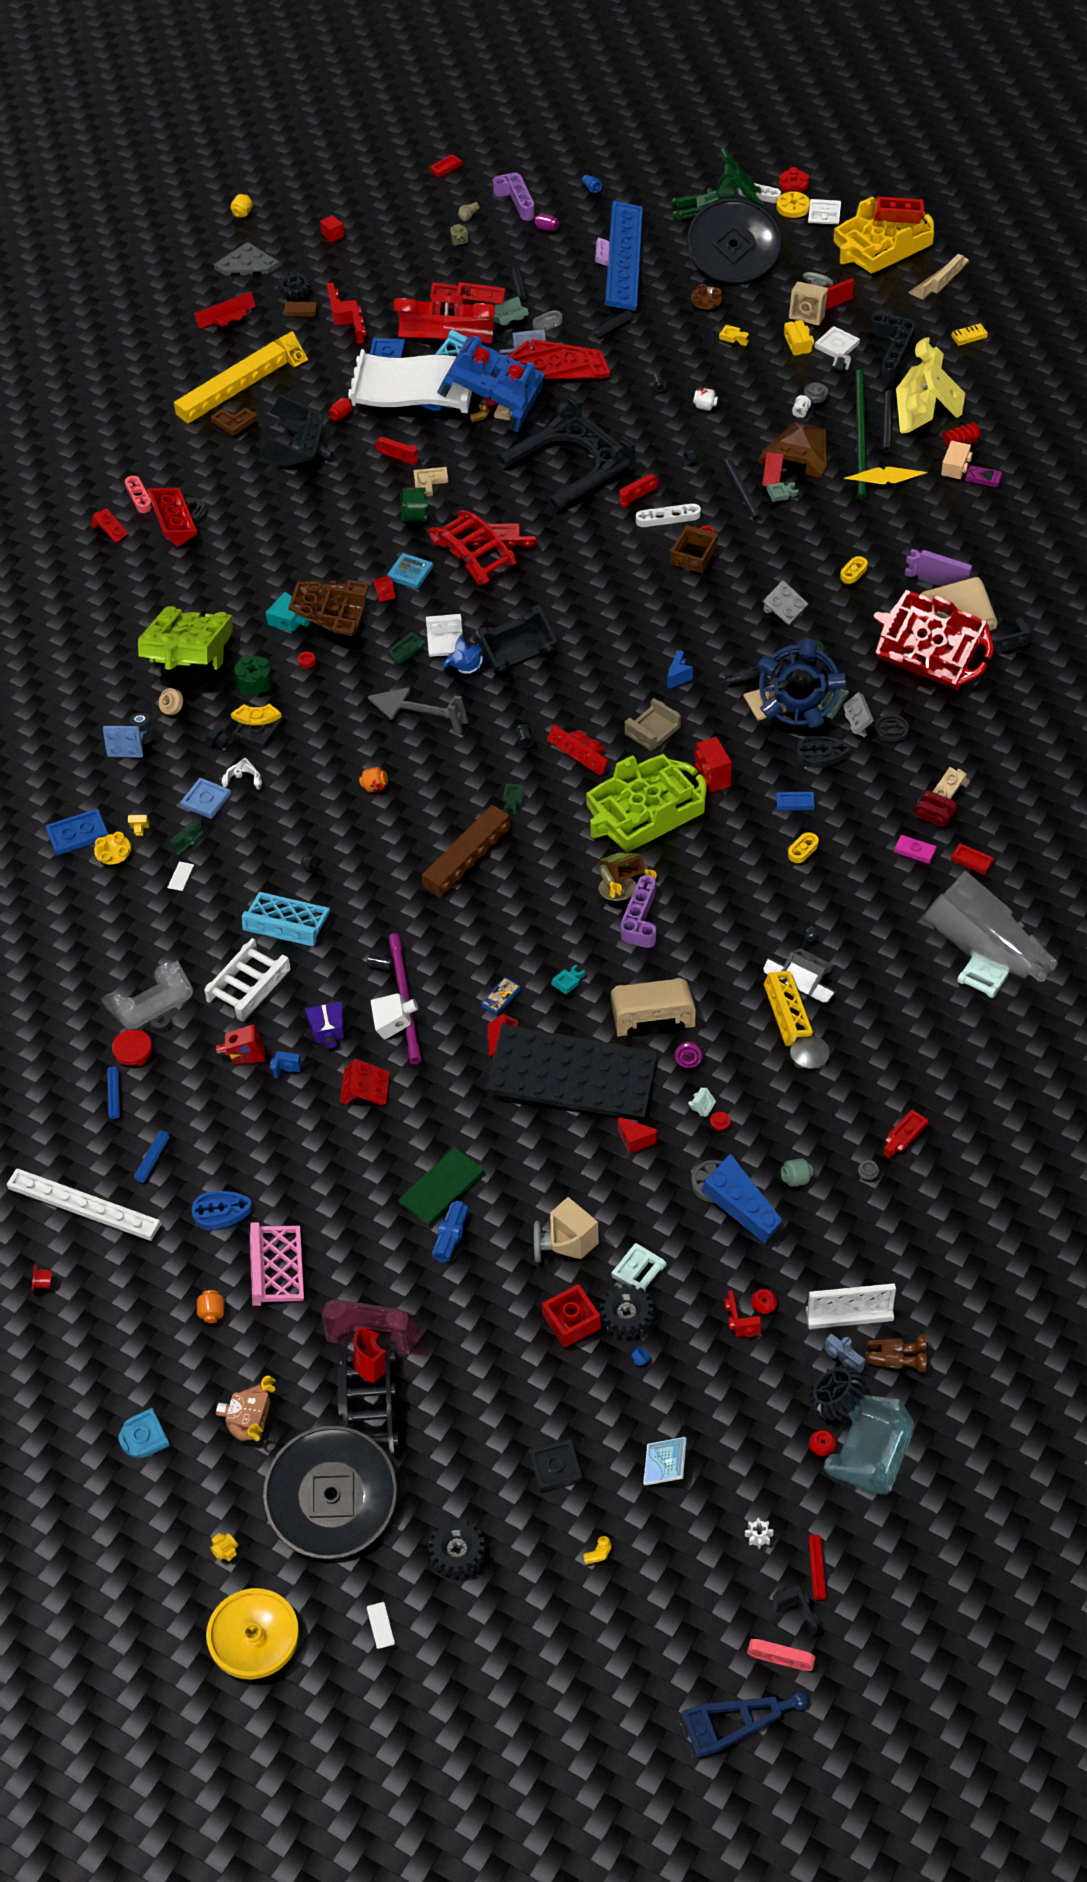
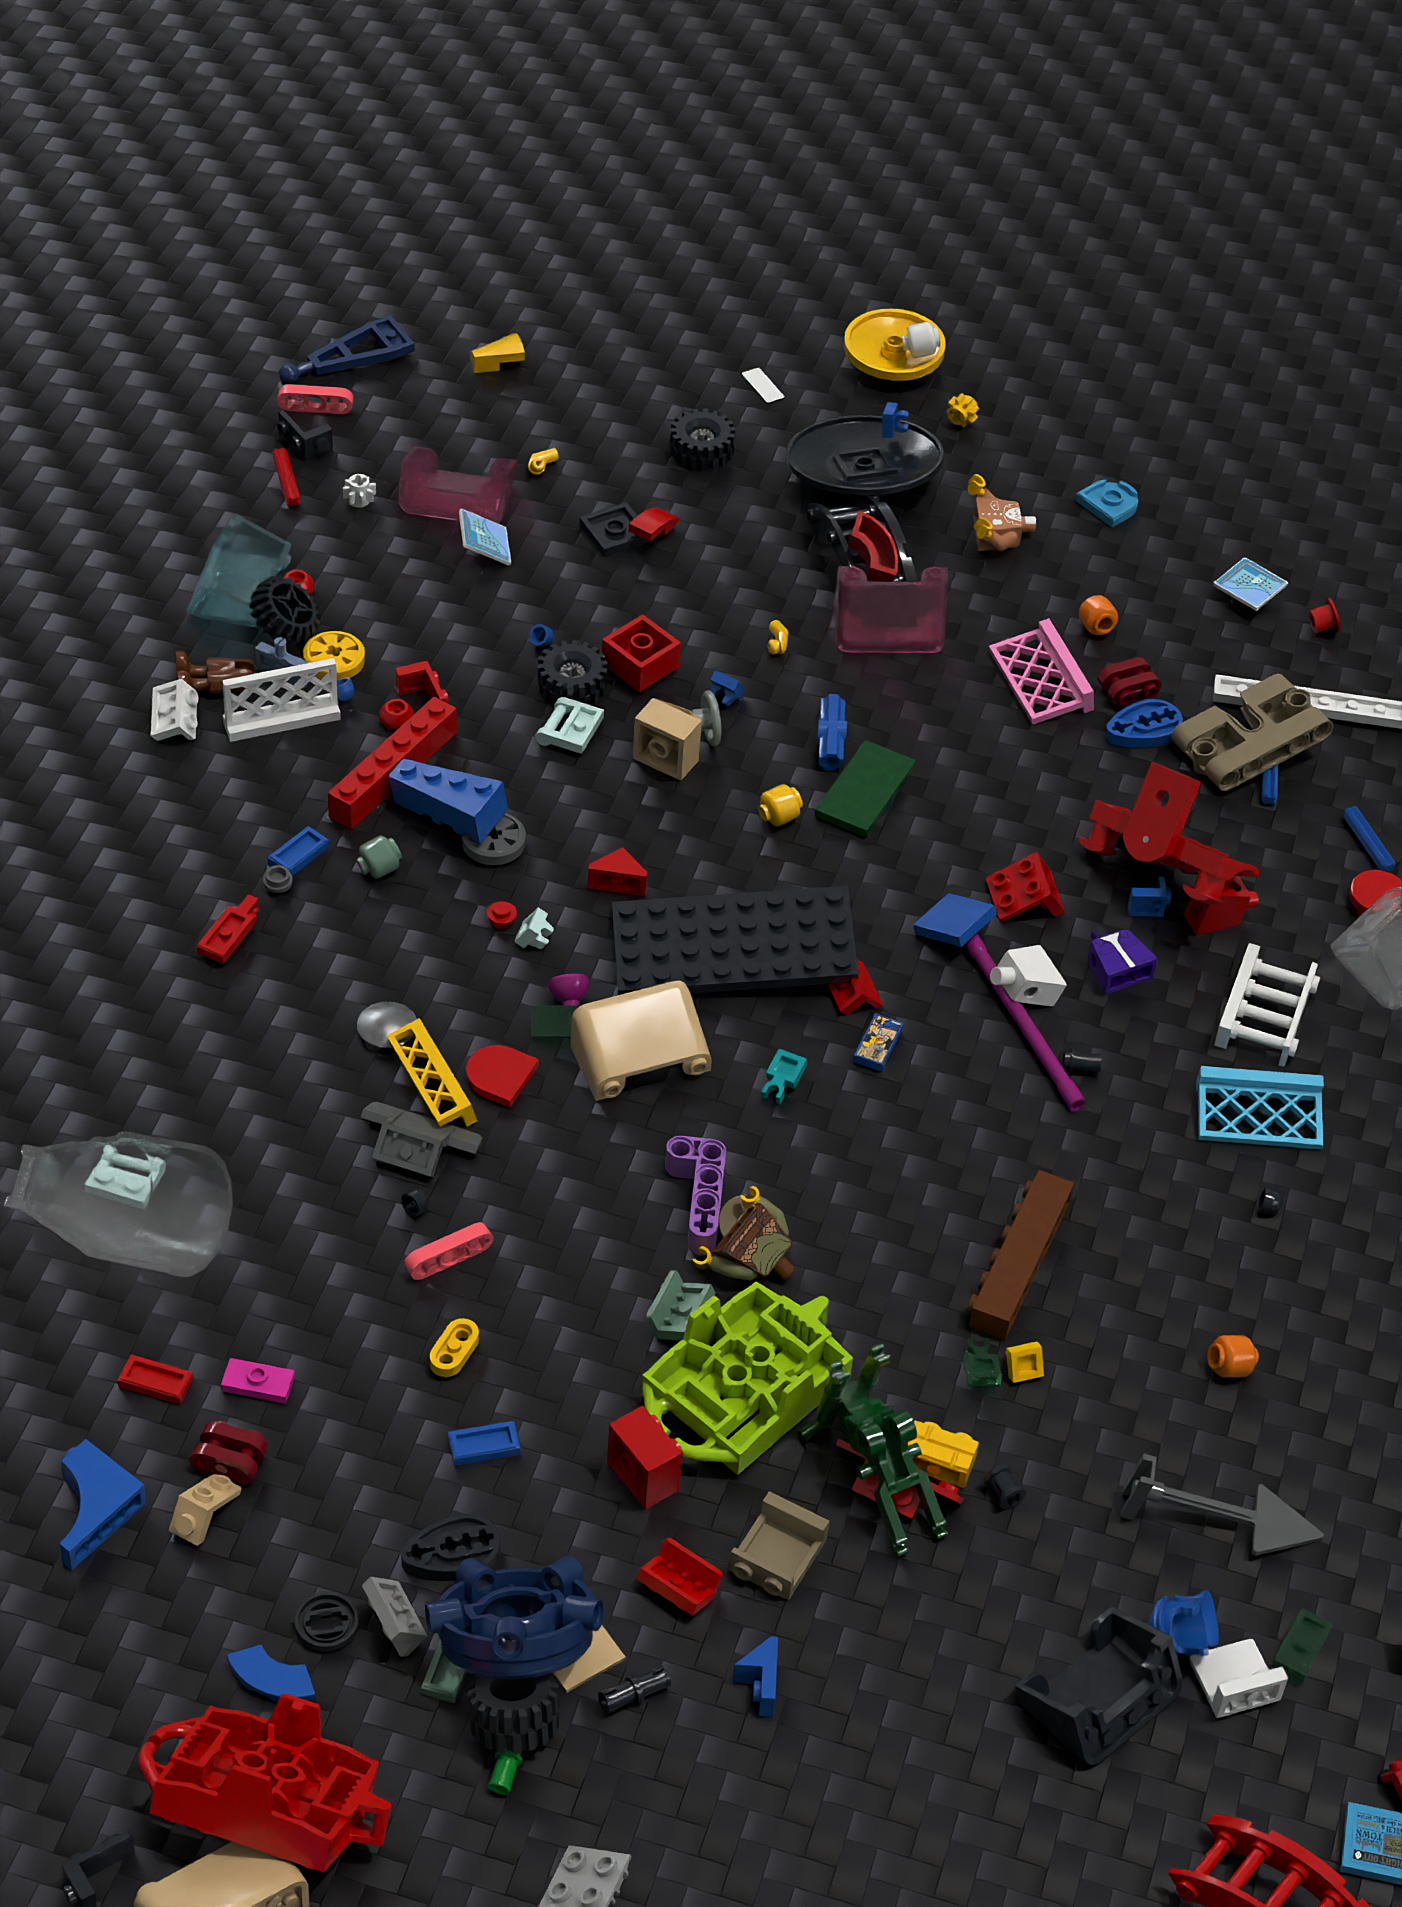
camera: 160 degrees right, 5 degrees down
none -> blue arch [59,1439,147,1570]
none -> white bracket [151,679,198,741]
none -> blue tile [227,1645,316,1702]
none -> blue tile [267,826,330,876]
none -> yellow wheel [303,631,365,681]
none -> red brick [327,697,457,830]
none -> blue hinge [337,677,355,701]
none -> clear pink windscreen [399,446,517,523]
none -> coral beam [404,1222,494,1280]
none -> red tile [466,1045,539,1108]
none -> yellow slope [470,333,525,373]
none -> clear green plate [531,1005,582,1036]
none -> red slope [628,507,679,542]
none -> red bracket [636,1537,723,1616]
none -> sand green bracket [646,1270,715,1340]
none -> blue tile [710,670,745,707]
none -> yellow head [758,784,803,826]
none -> yellow arm [768,620,789,655]
none -> dark green piece [798,1343,948,1557]
none -> blue tile [882,402,909,438]
none -> white head [902,322,940,358]
none -> yellow brick [908,1421,979,1488]
none -> blue tile [913,893,997,947]
none -> yellow tile [1006,1341,1044,1383]
none -> red piece [1079,762,1260,905]
none -> dark red brick [1097,657,1162,707]
none -> dark tan connector [1171,674,1333,791]
none -> piece [1213,557,1288,611]

